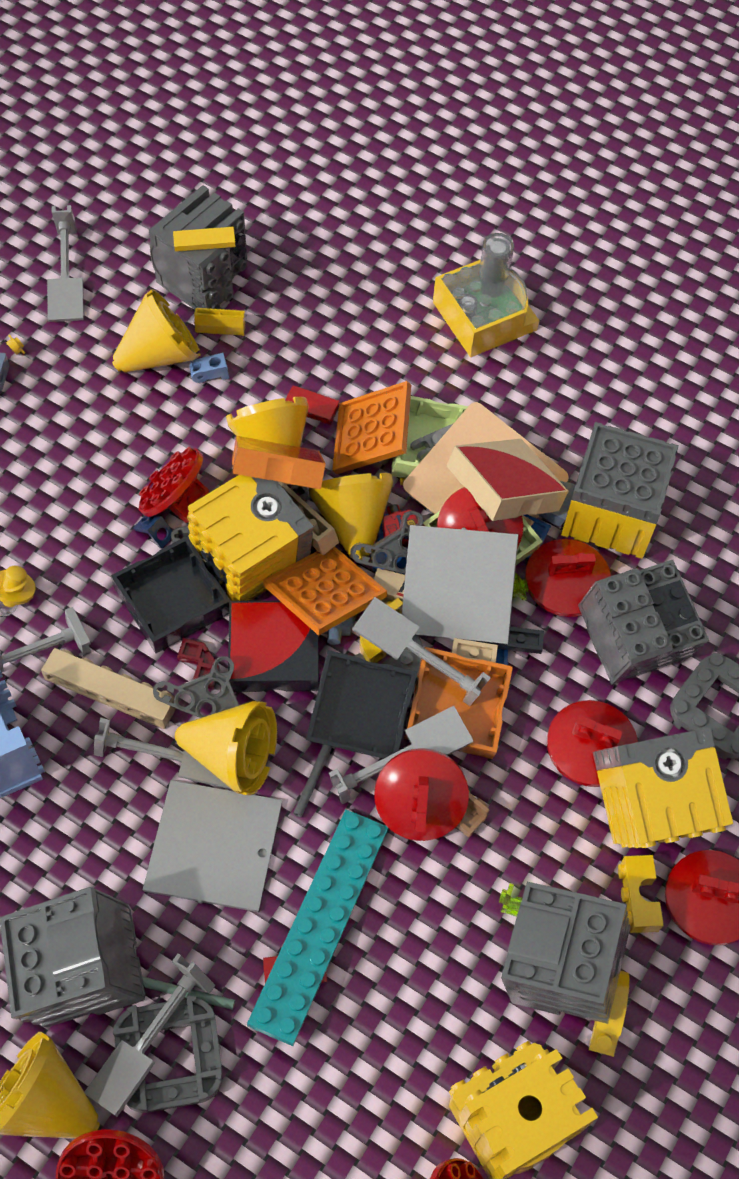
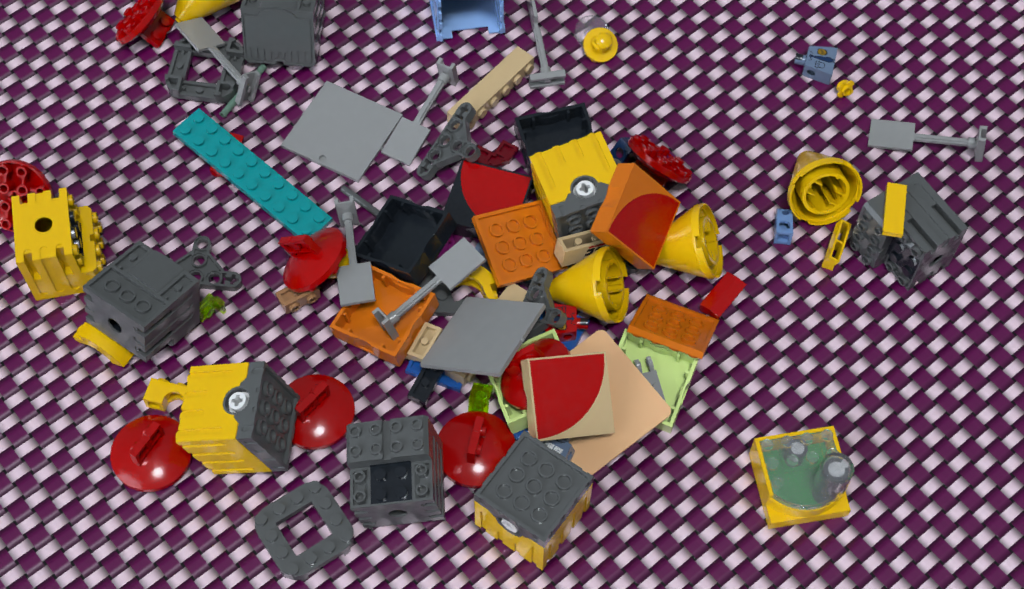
camera: 110 degrees right, 0 degrees up
yellow cone [175,701,277,796] -> none
none -> dark grey beam [175,236,243,291]

